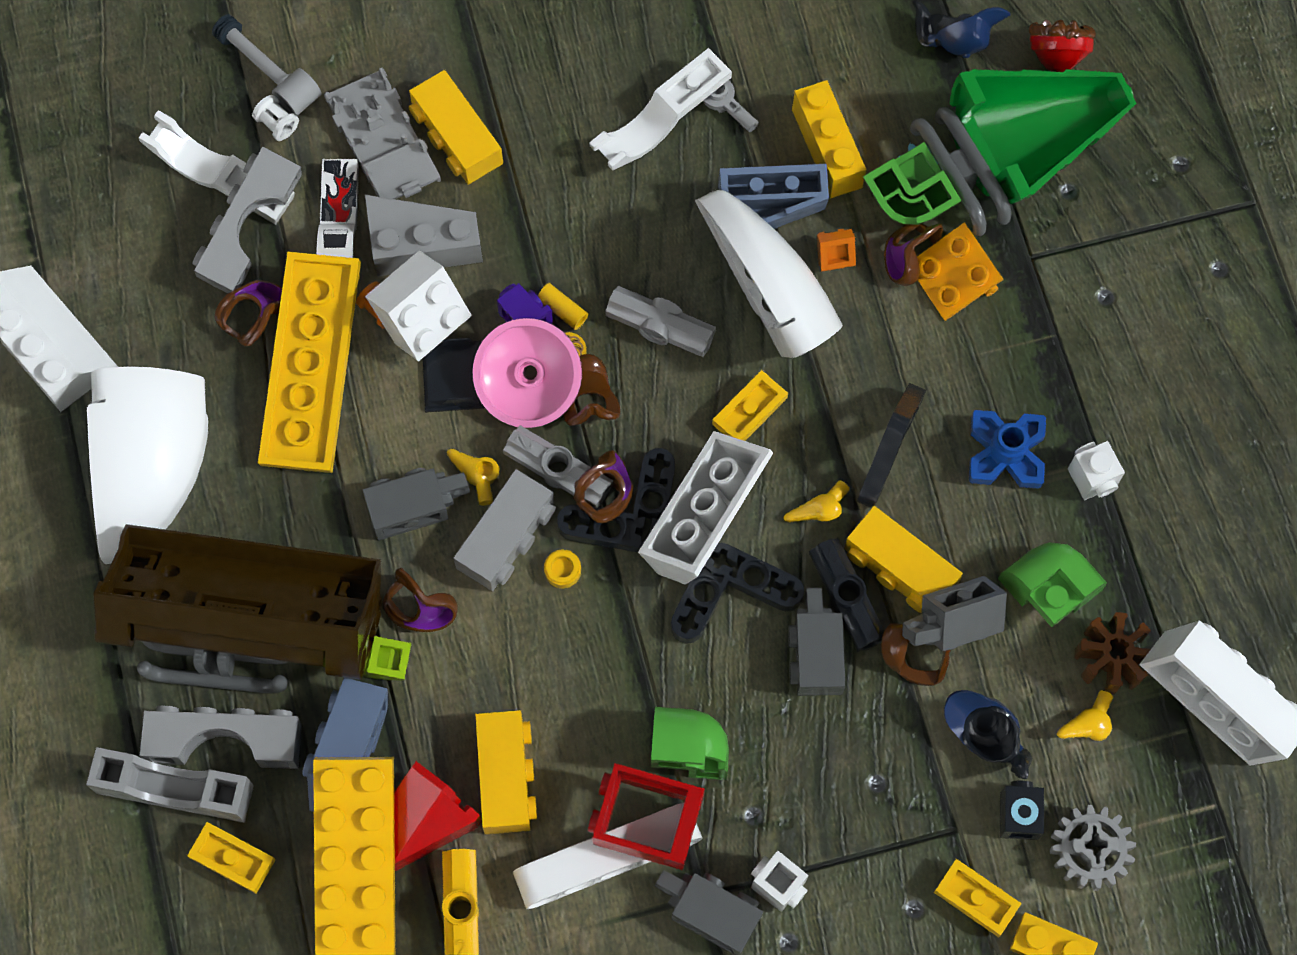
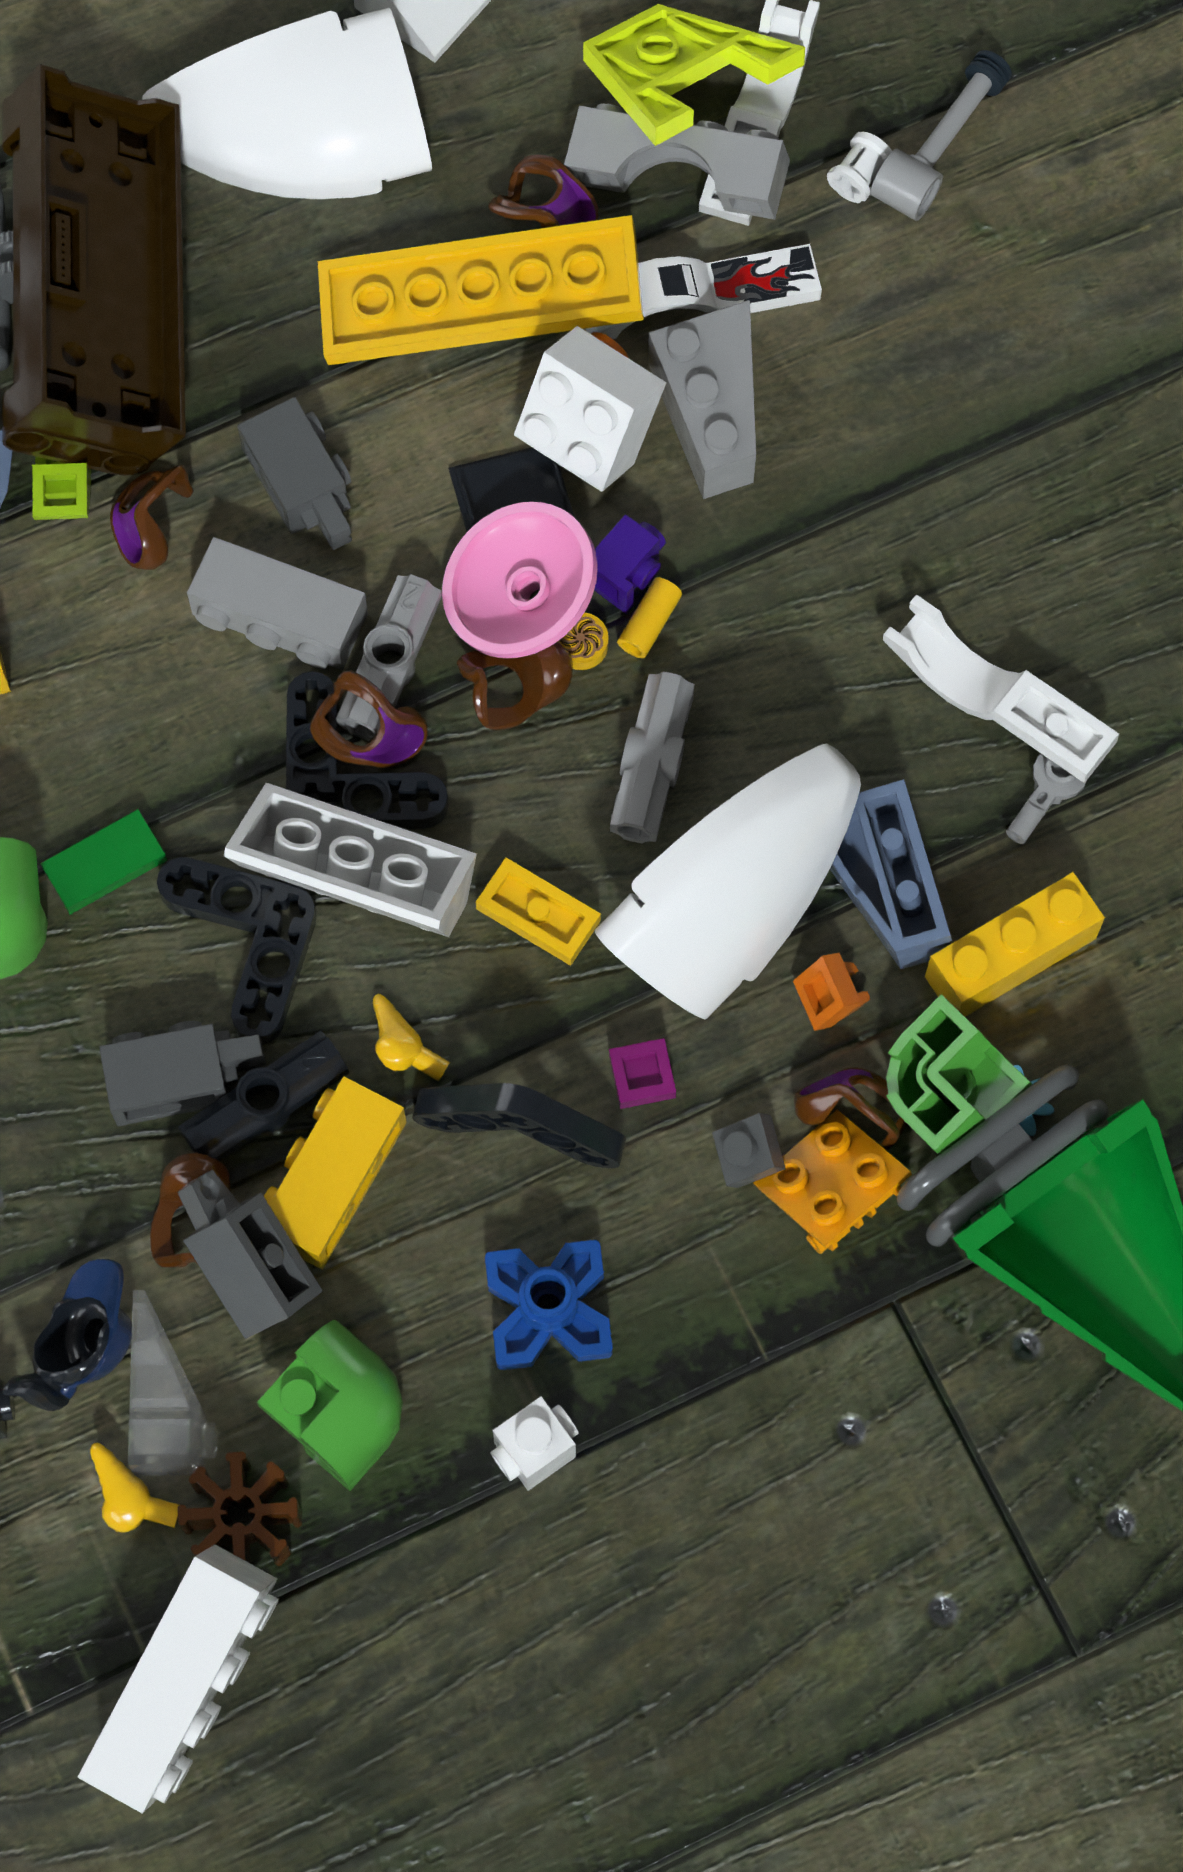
camera: 80 degrees right, 0 degrees up
light grey piece [324,68,441,199] -> none
yellow brick [408,70,503,185] -> none
yellow animal [447,449,500,506] -> none
yellow tile [544,549,581,589] -> none
none -> green tile [40,809,167,915]
none -> clear slope [128,1290,217,1476]
none -> neon yellow wing [583,4,805,146]
none -> magenta plate [609,1038,676,1109]
none -> dark grey plate [712,1113,786,1188]

